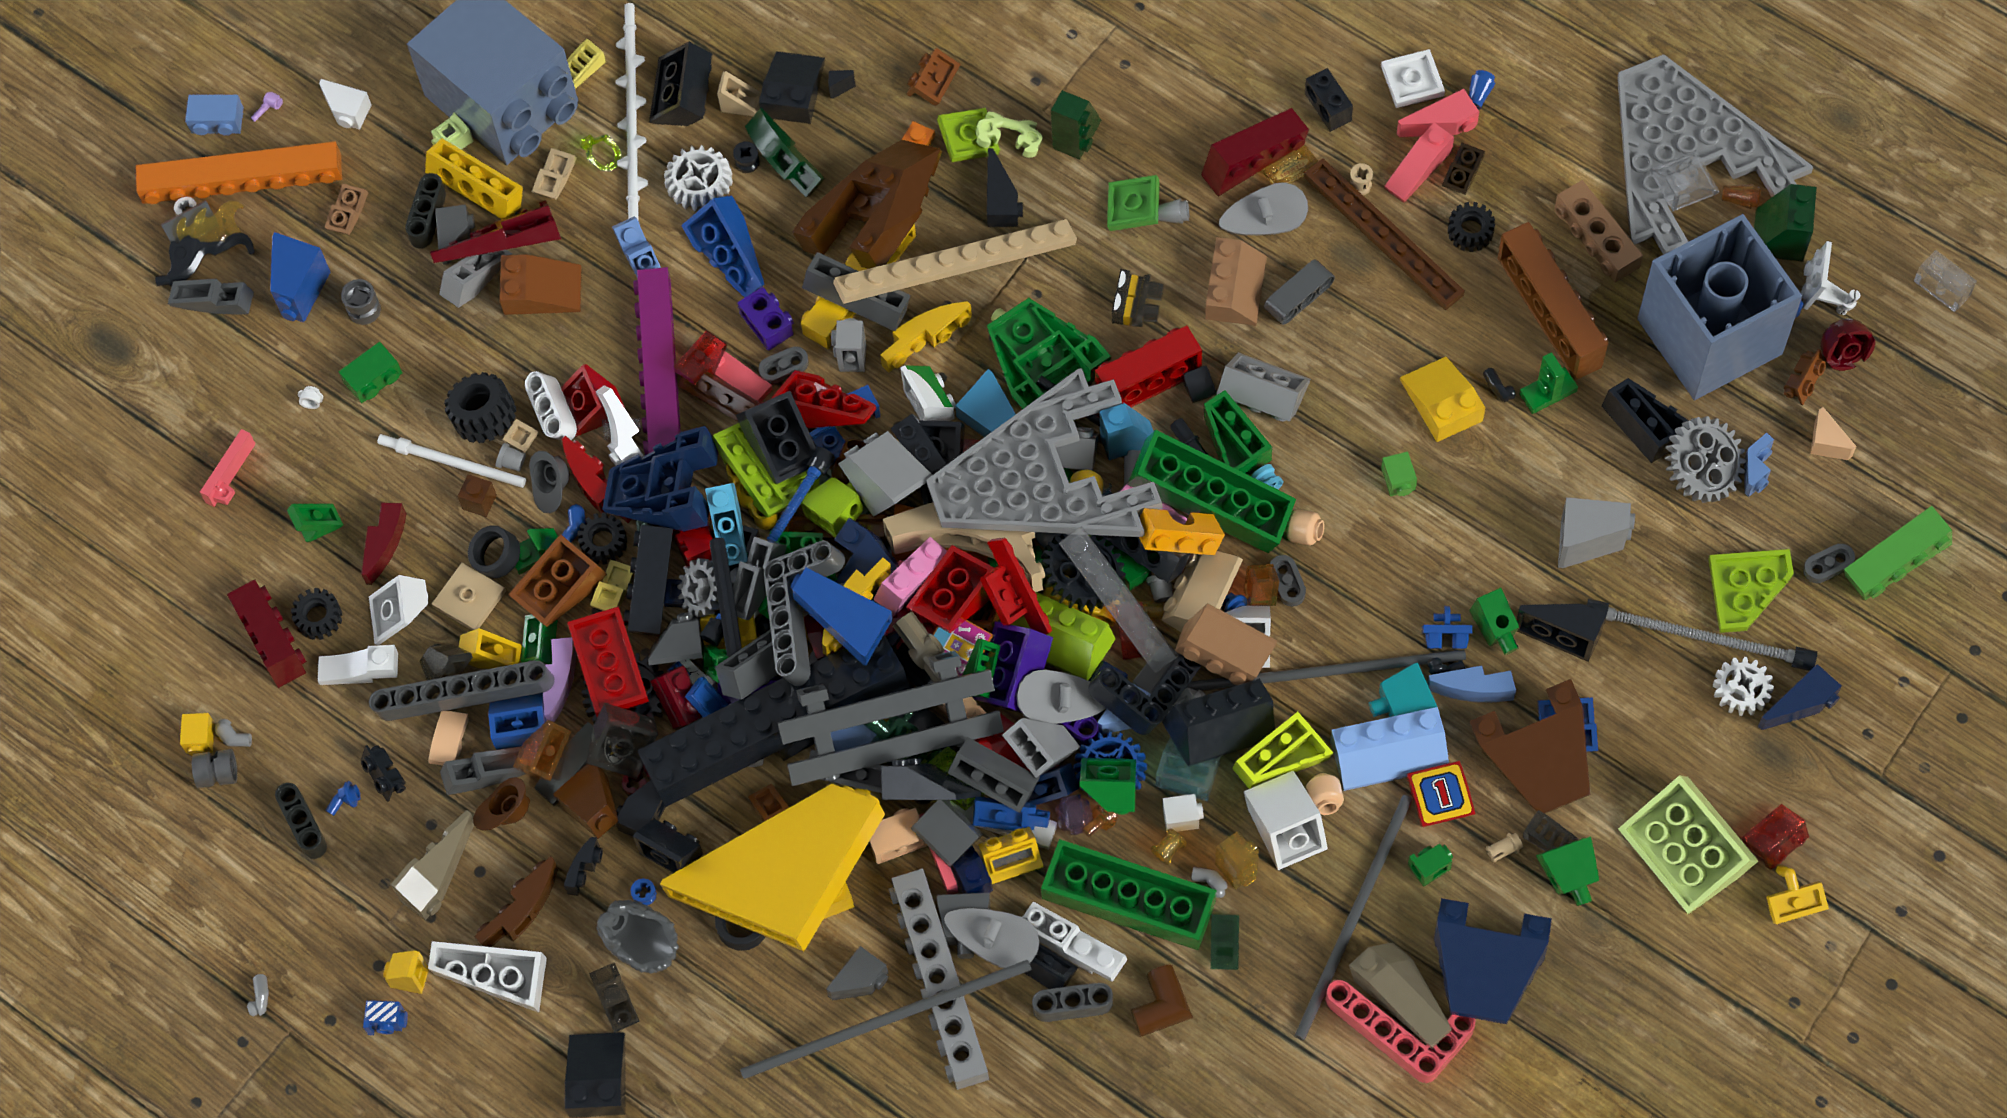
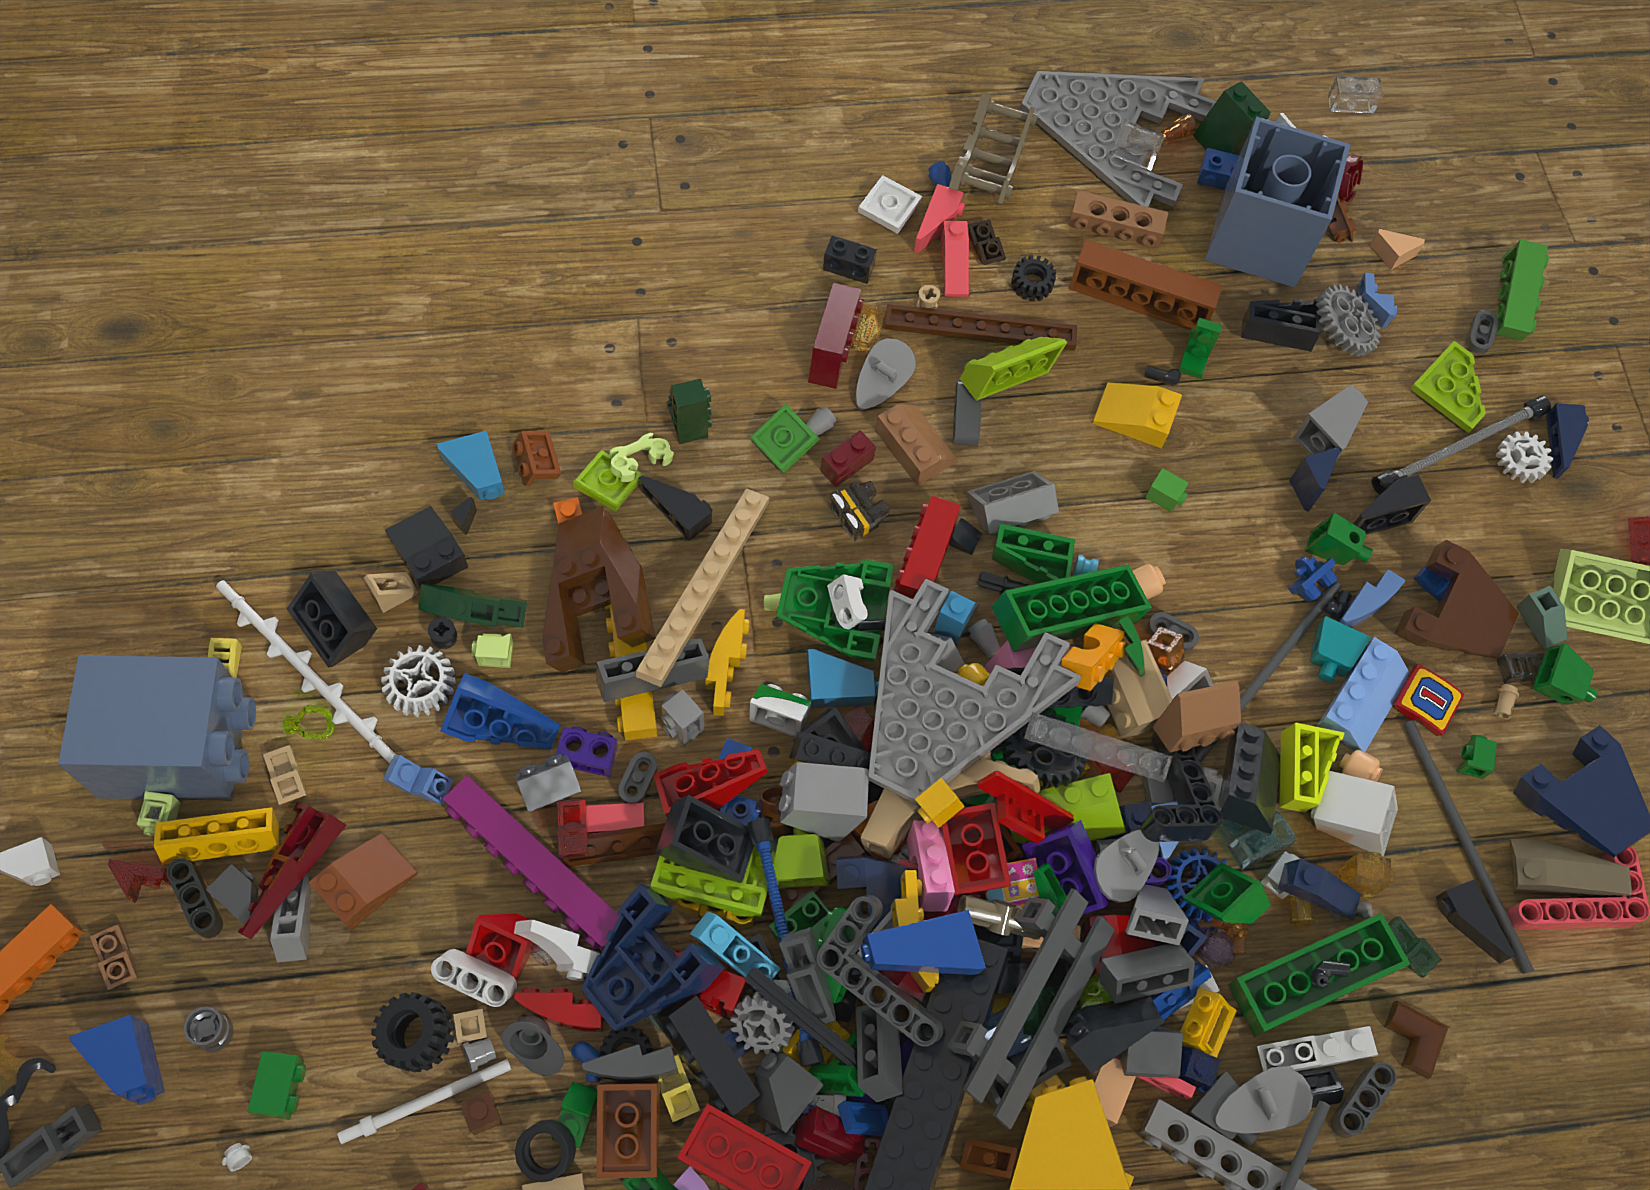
camera: 55 degrees left, 0 degrees up
none -> clear red slope [108,859,171,903]
none -> dark azure slope [437,431,505,501]
none -> yellowish green window [472,633,514,668]
none -> slope [514,754,581,812]
none -> dark grey slope [582,1044,679,1081]
none -> dark red brick [820,430,876,487]
none -> white leg [827,574,868,629]
none -> yellow brick [915,778,965,828]
none -> dark tan fence [949,92,1038,204]
none -> lime slope [960,337,1067,401]
none -> green slope [1119,616,1145,677]
none -> dark blue slope [1278,859,1361,920]
none -> dark blue slope [1289,448,1340,512]
none -> black arm [1311,960,1350,988]
none -> black slope [1436,879,1515,964]
none -> sand green slope [1516,586,1567,650]

